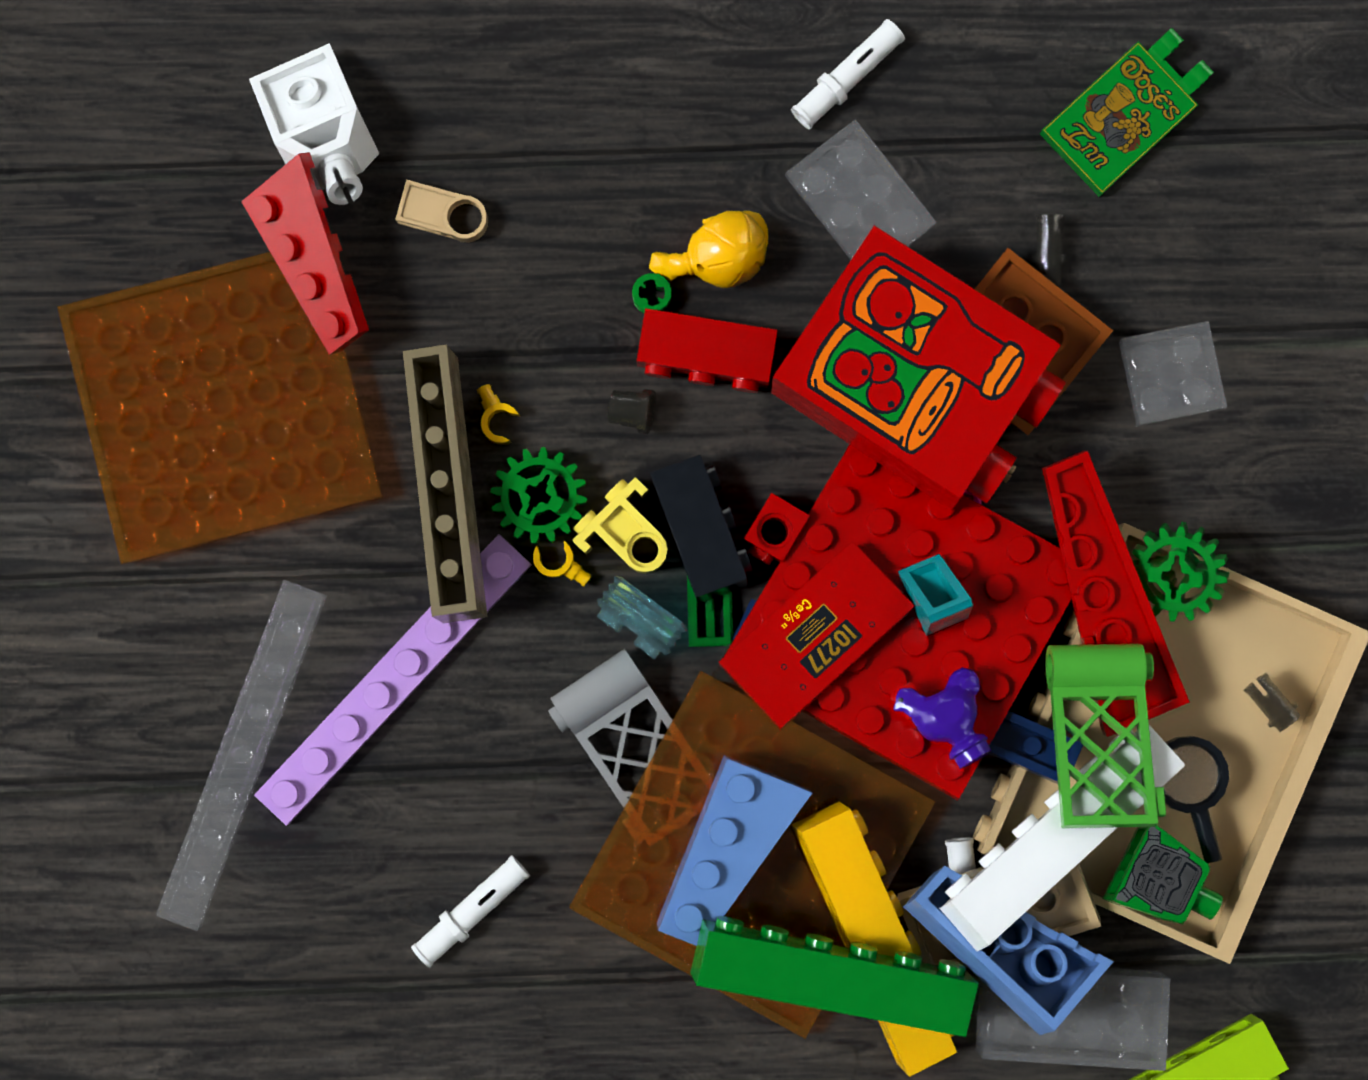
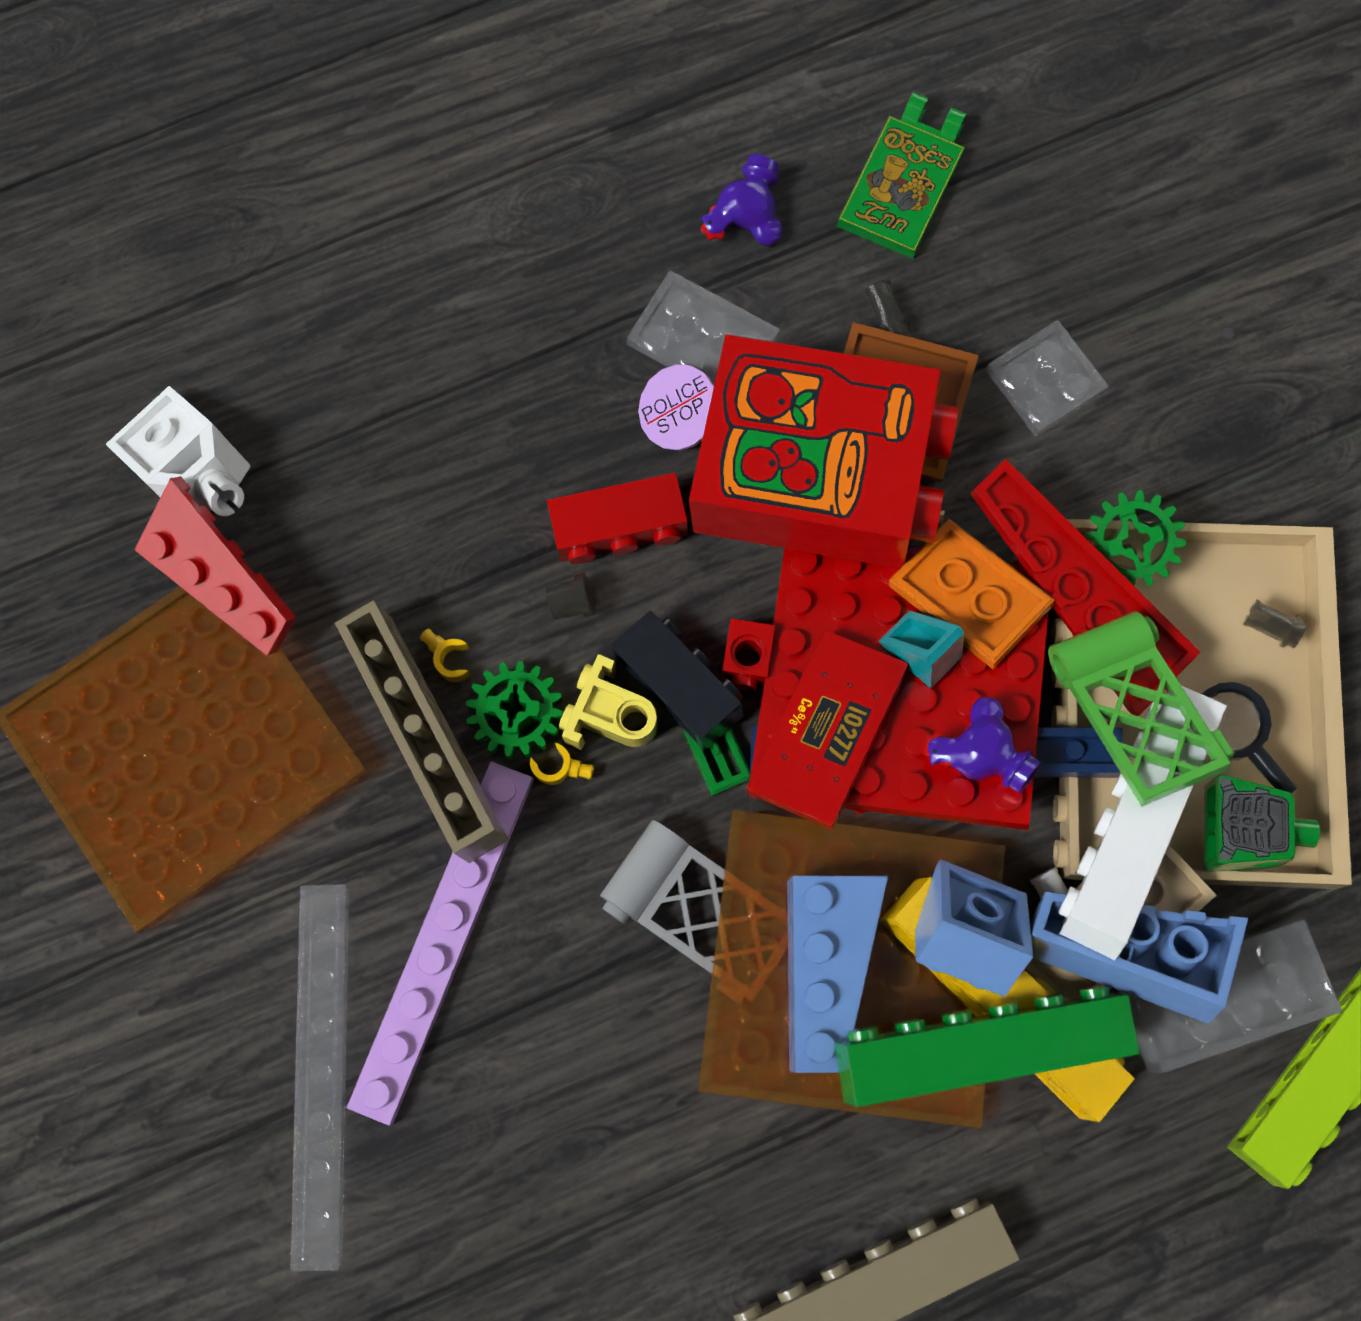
camera: 15 degrees left, 10 degrees down
tan piece [395,180,488,243] -> none
white pin [411,855,530,968] -> none
clear light blue brick [597,576,687,660] -> none
green bush [632,273,672,313] -> none
yellow piece [649,210,768,288] -> none
white pin [791,19,905,129] -> none
none -> lavender piece [638,364,714,451]
none -> dark purple animal [701,154,782,247]
none -> orange tile [889,519,1054,669]
none -> medium blue slope [915,859,1033,997]

